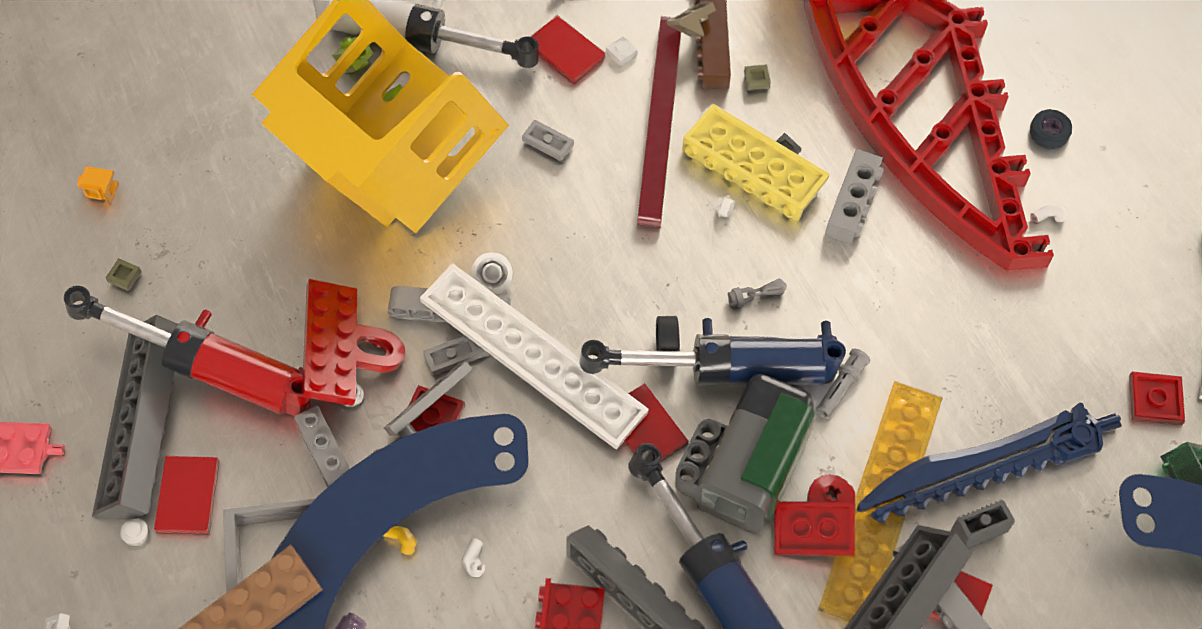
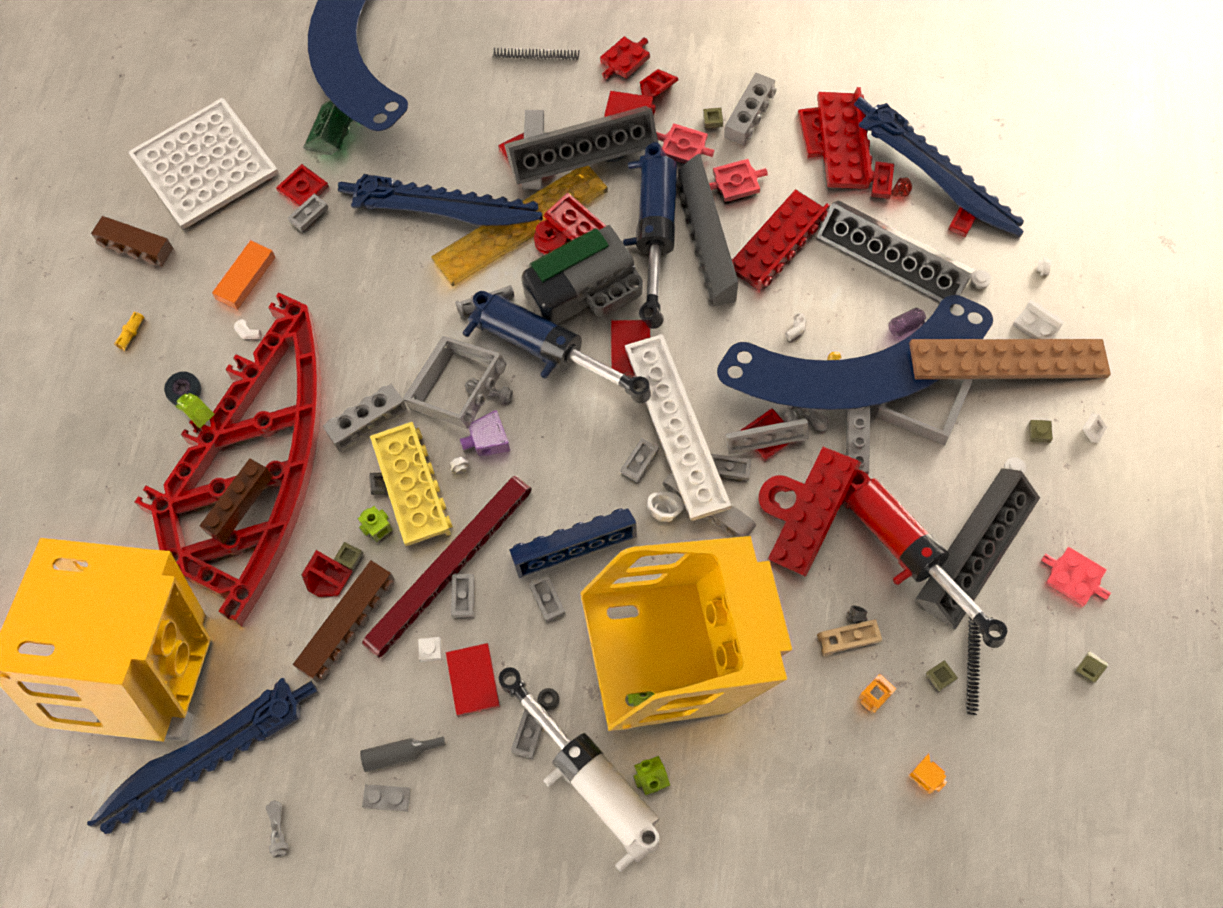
camera: 140 degrees left, 5 degrees up
red tile [154,456,219,534] -> none
black tyre [656,316,680,351] -> none
dark tan slope [666,2,716,37] -> none
dark grey brick [951,499,1015,548] -> none
none -> yellow pin [114,311,145,350]
none -> lime bracket [175,393,215,428]
none -> reddish brown brick [199,458,273,544]
none -> orange piece [212,240,276,310]
none -> light grey plate [288,194,329,232]
none -> red slope [301,550,352,597]
none -> lime brick [357,506,393,543]
none -> light grey window [403,336,507,429]
none -> light grey plate [451,574,474,618]
none -> medium lavender torso [460,410,511,457]
none -> dark blue slope [509,508,637,578]
none -> light grey plate [511,709,542,759]
none -> dark grey plate [537,688,560,710]
none -> light grey plate [620,438,659,483]
none -> tan plate [817,619,882,656]
none -> dark grey plate [847,605,868,623]
none -> light orange window [859,673,897,712]
none -> black piece [966,617,981,715]
none -> olive plate [1029,420,1053,442]

